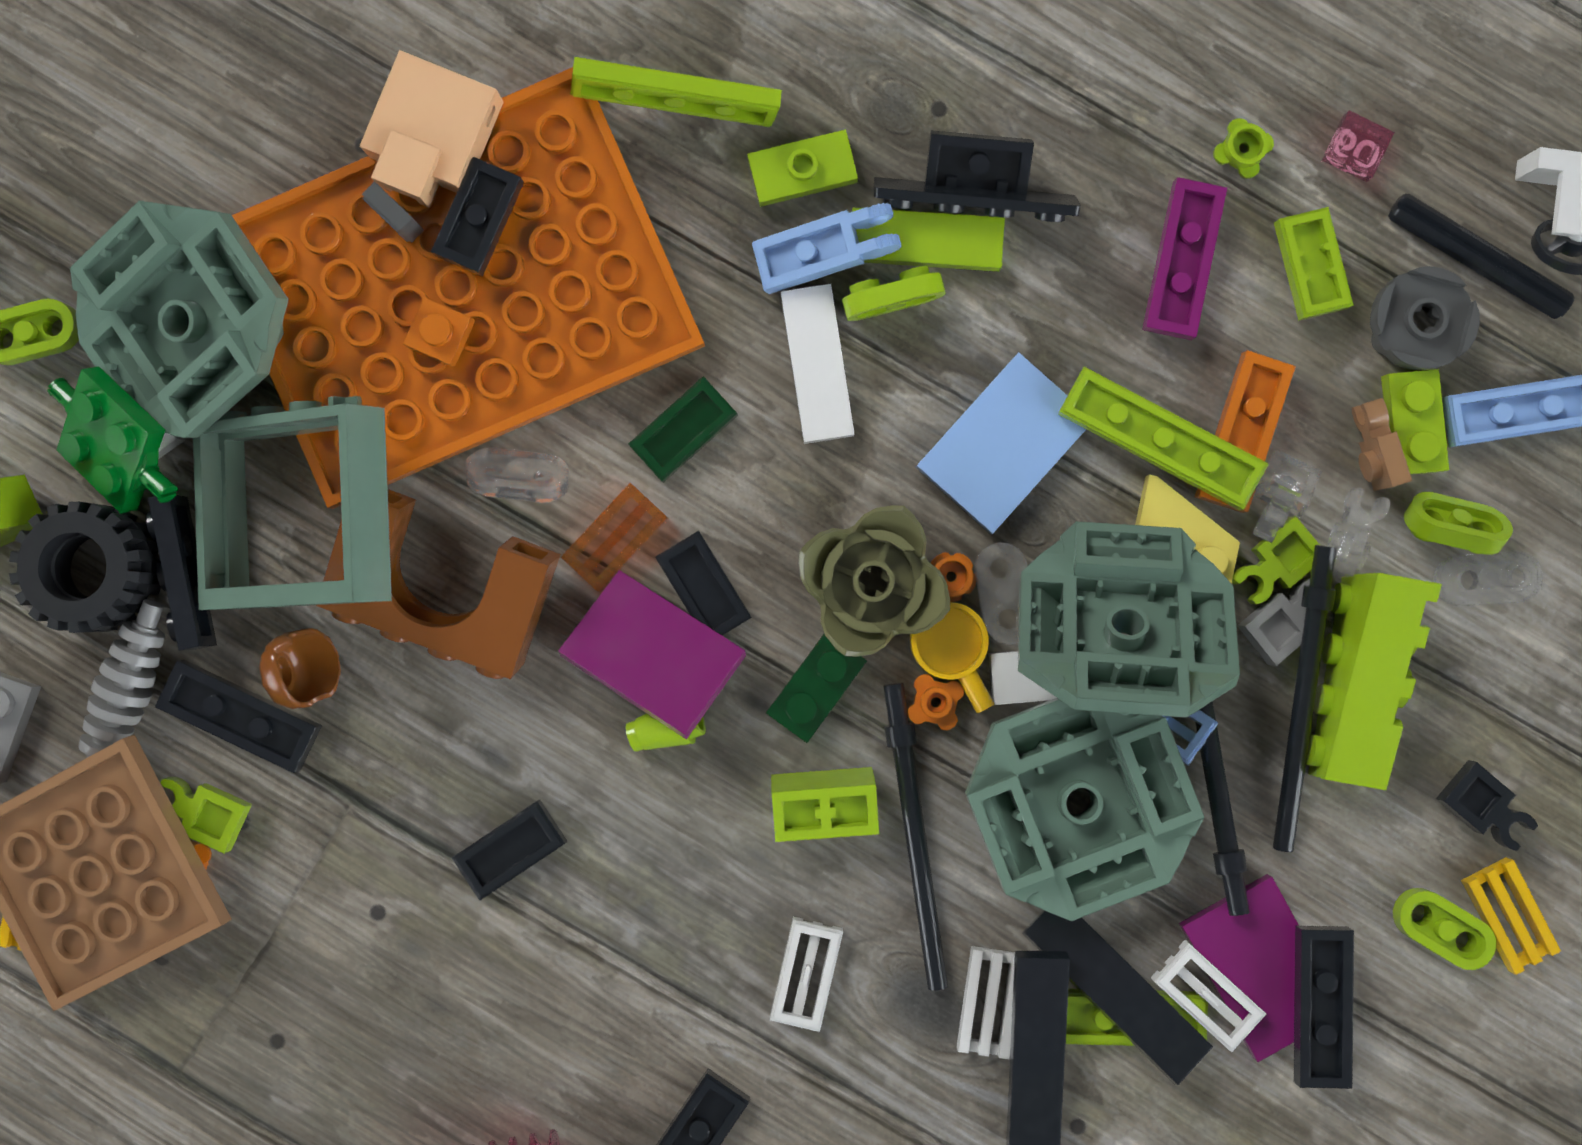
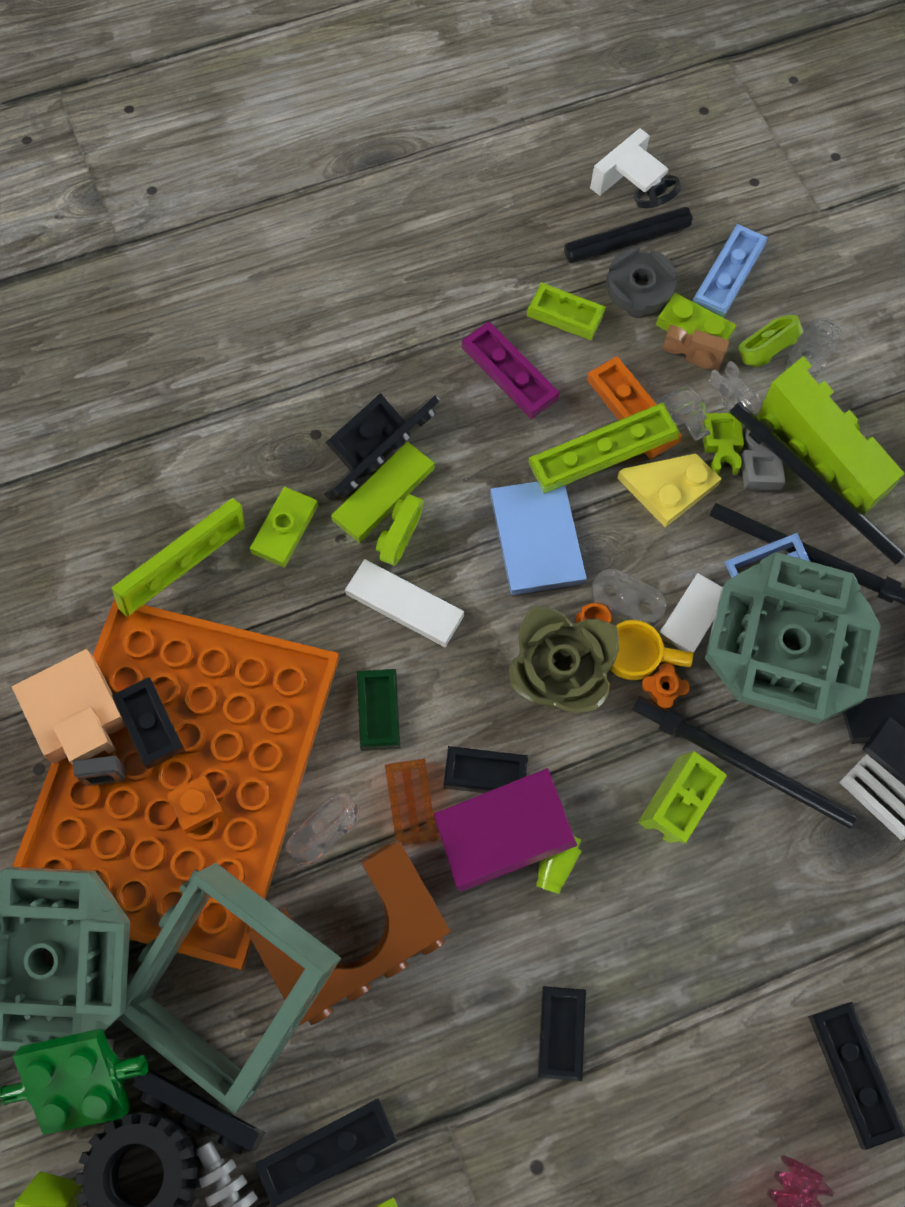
camera: 50 degrees left, 20 degrees down
dark orange hair [259,628,341,709] -> none
light blue hinge [752,203,901,294] -> none
dark green plate [766,633,867,743] -> none
white tile [770,916,843,1032] -> none
sand green piece [1018,521,1240,718] -> none
lime plate [1213,118,1274,179] -> none
clear pink tile [1322,110,1395,182] -> none

